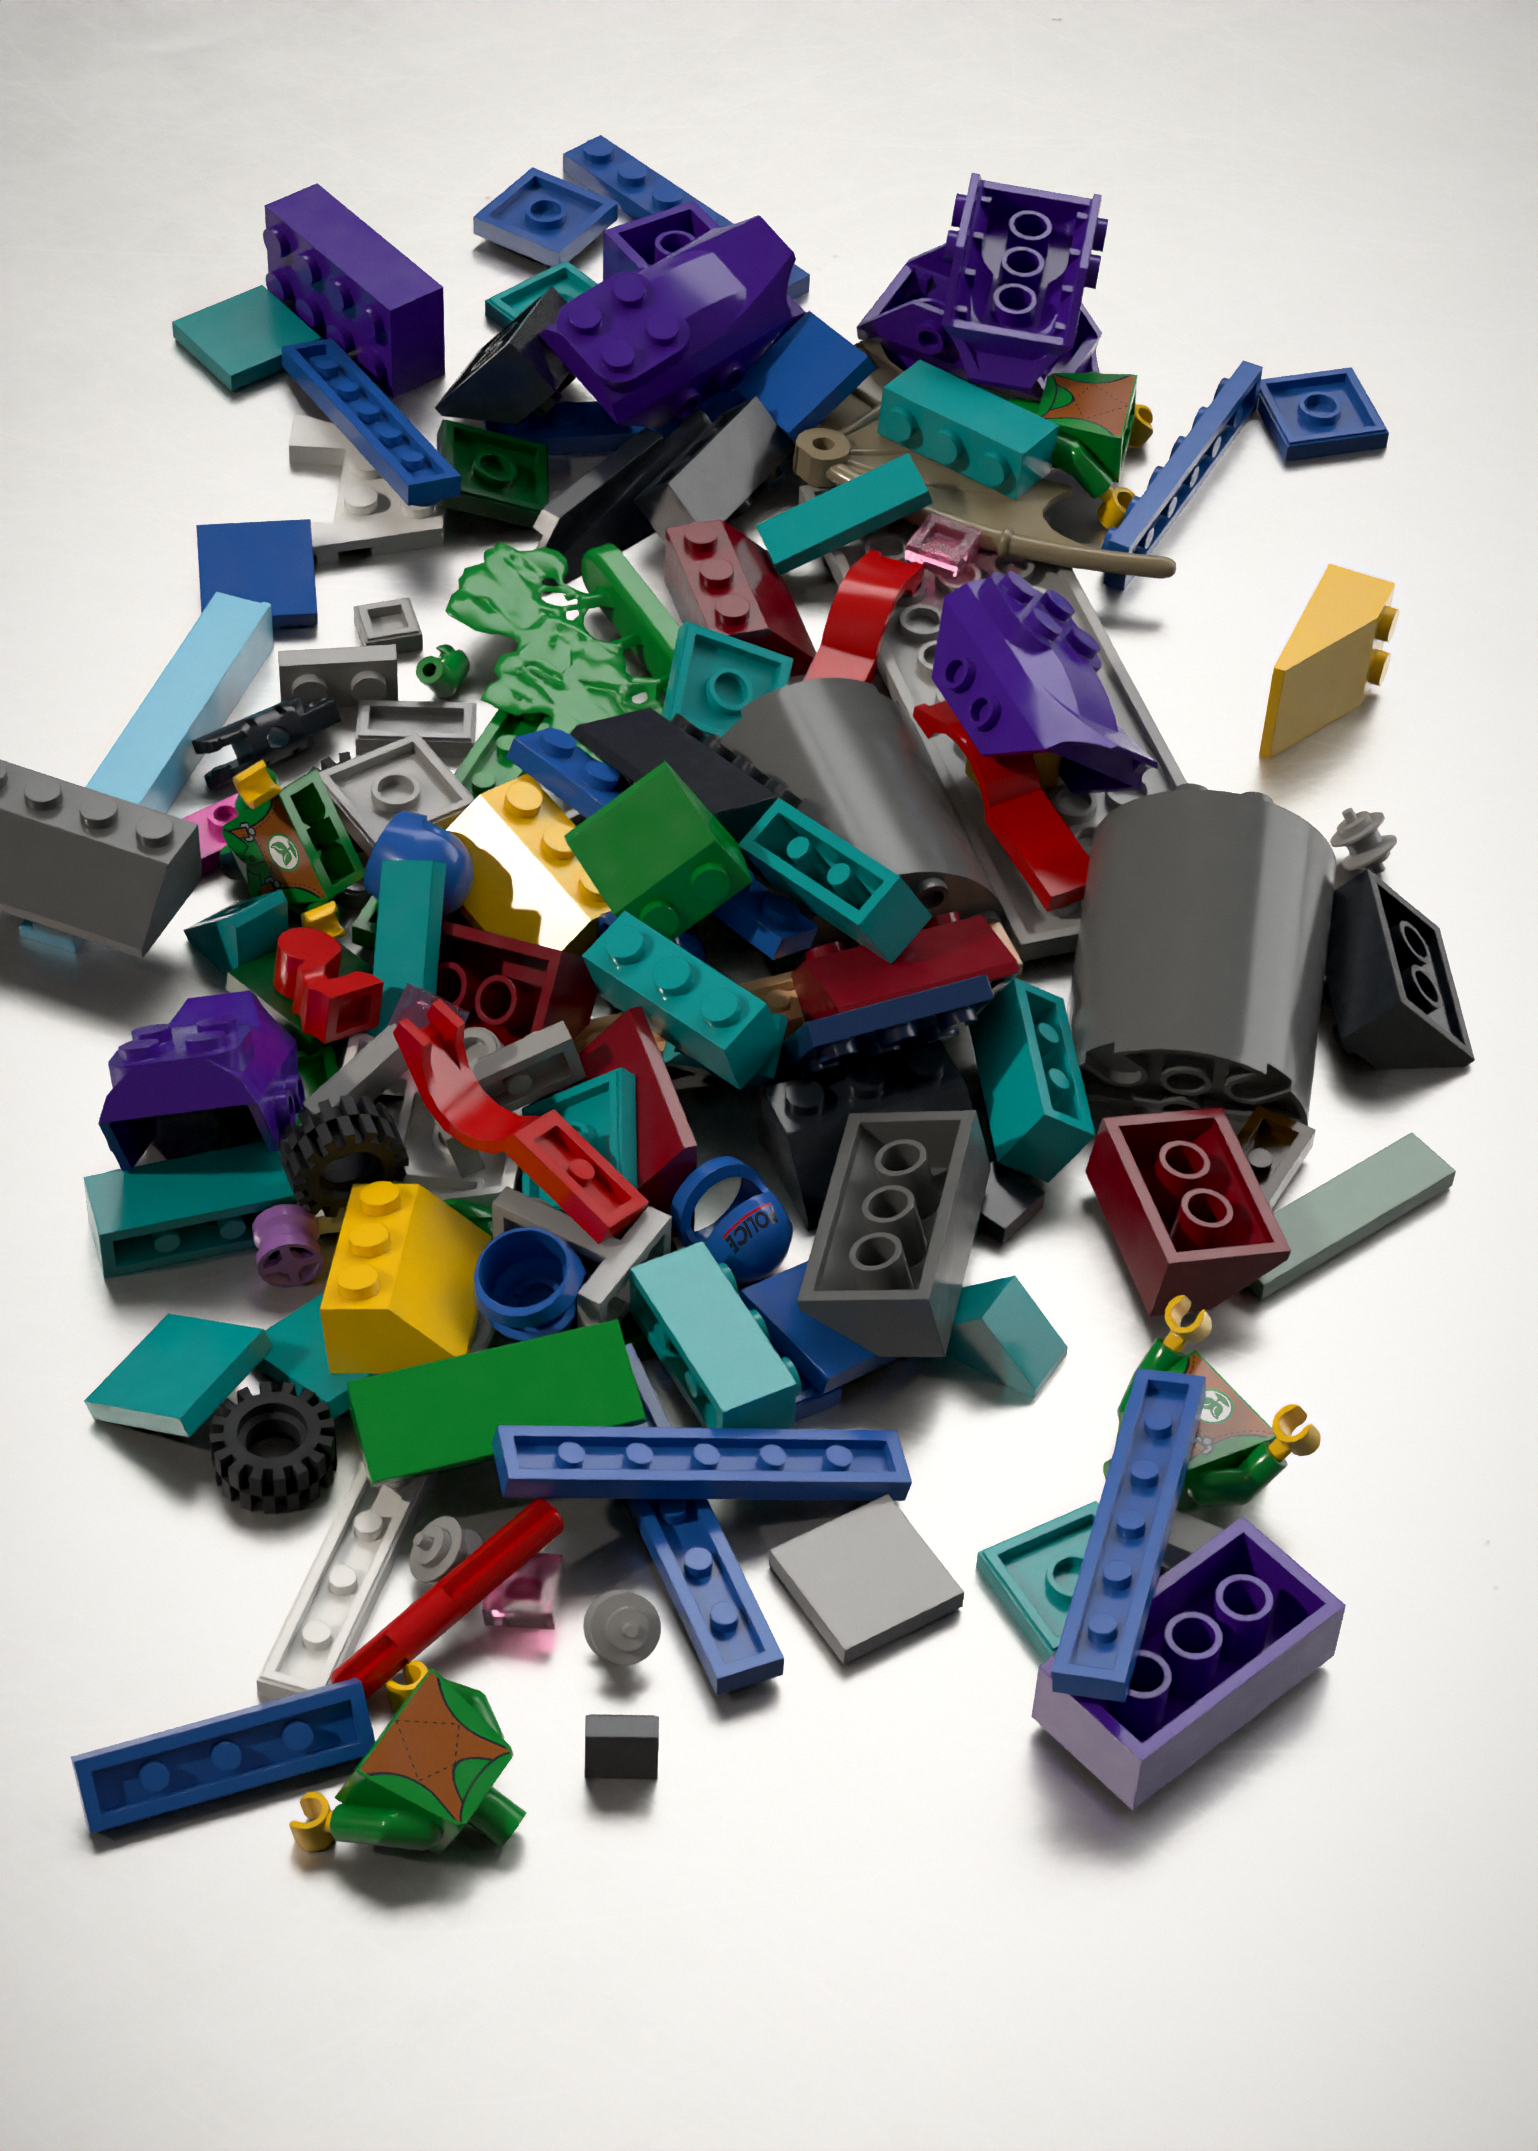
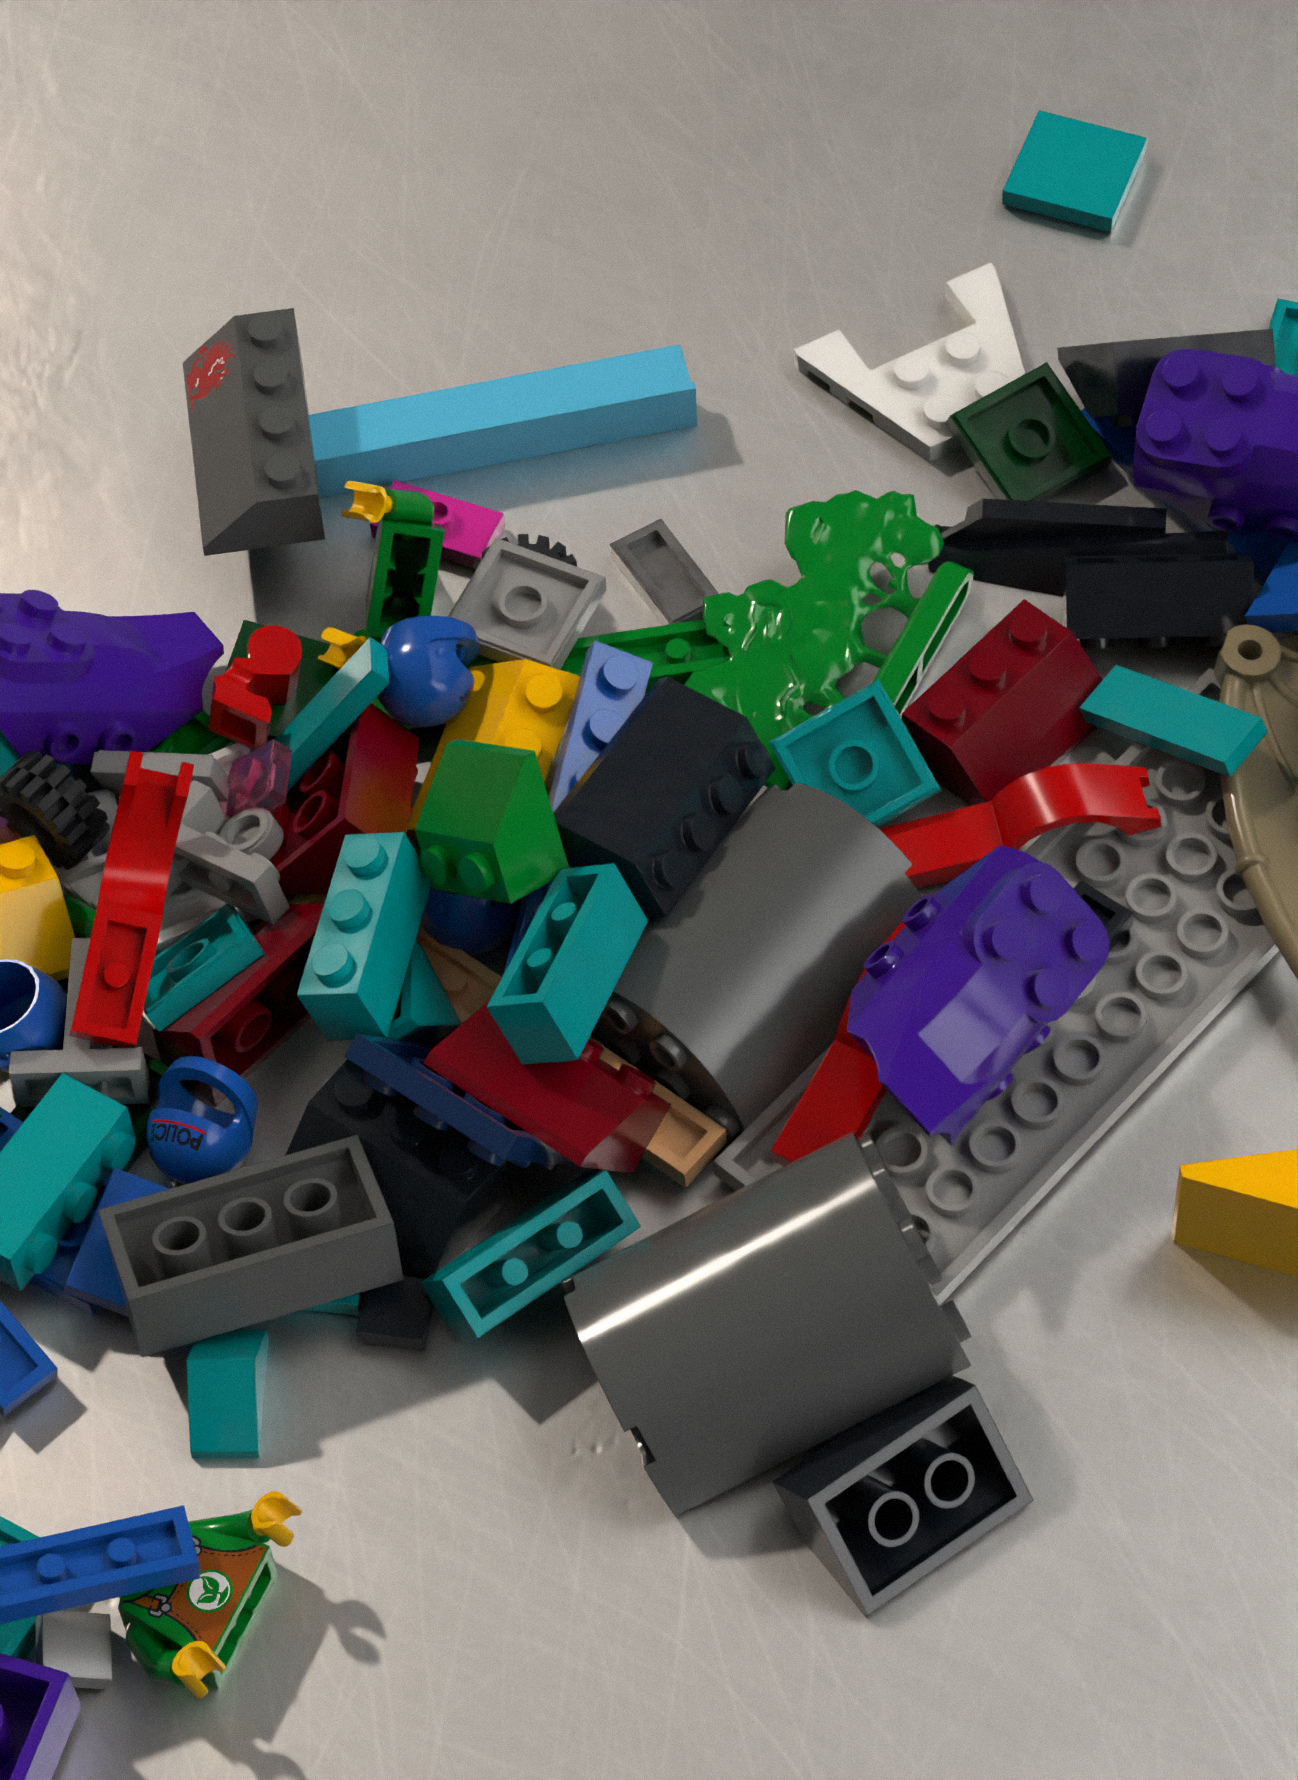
camera: 65 degrees right, 10 degrees up
teal slope [183,889,289,977] -> none
black hinge [191,696,342,790] -> none
blue tile [196,519,318,627] -> none
dark purple brick [263,183,445,398] -> none
light grey plate [278,644,399,707] -> none
blue plate [282,338,461,507] -> none
light grey tile [353,598,423,654] -> none
green arm [416,644,470,698] -> none
clear pink plate [905,513,982,580] -> none
dark red slope [1085,1107,1291,1317] -> none
dark brown plate [1237,1105,1316,1210] -> none
tile [1247,1132,1456,1300] -> none
light grey wheel [1330,807,1397,874] -> none

